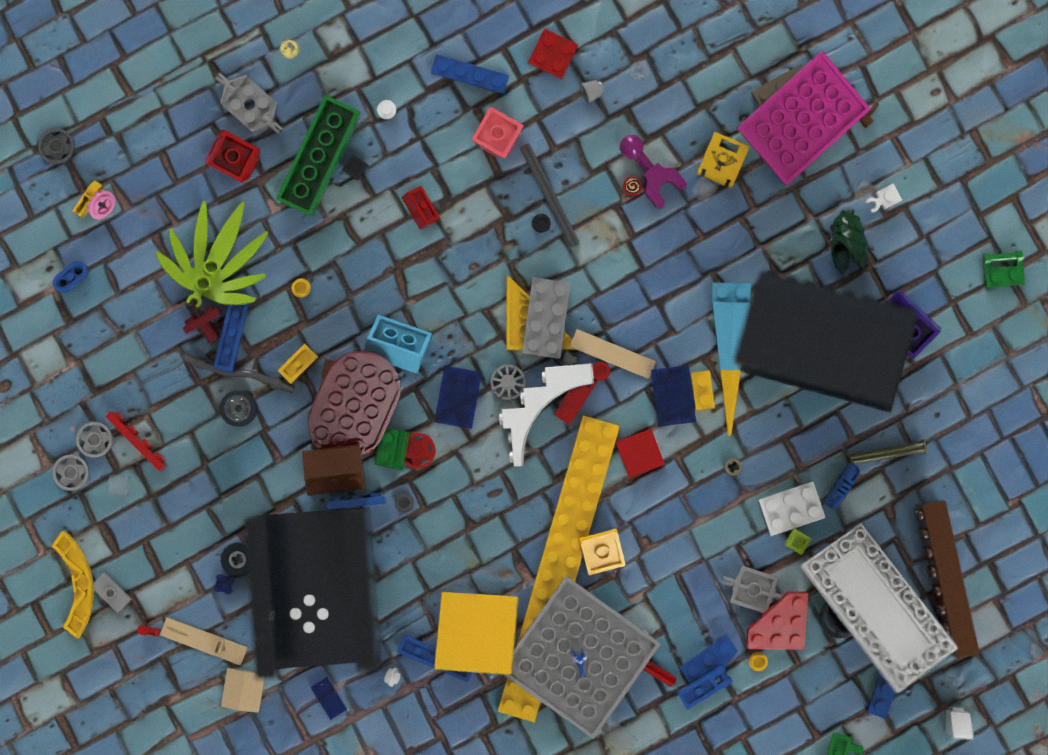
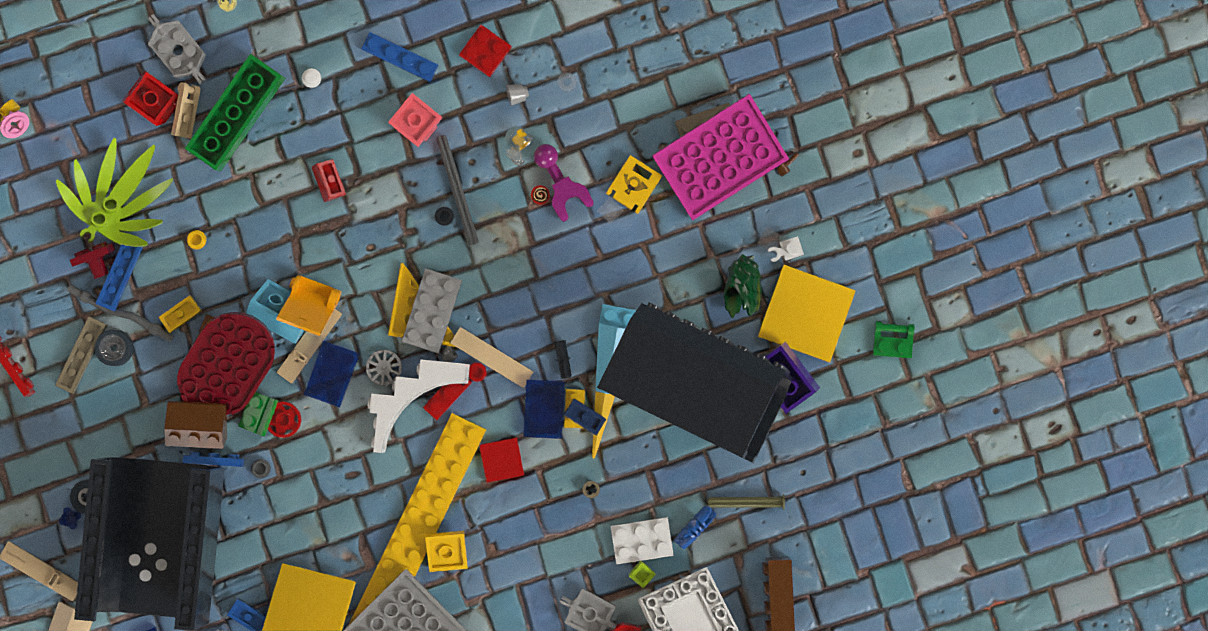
camera: 20 degrees right, 0 degrees up
black plate [342,154,369,181] -> none
none -> dark tan plate [55,316,107,394]
none -> tan plate [171,82,200,139]
none -> light orange door [276,275,342,336]
none -> tan piece [276,309,342,384]
none -> clear piece [505,126,533,166]
none -> black axle [554,340,572,379]
none -> dark blue plate [563,399,606,435]
none -> yellow tile [757,265,856,363]

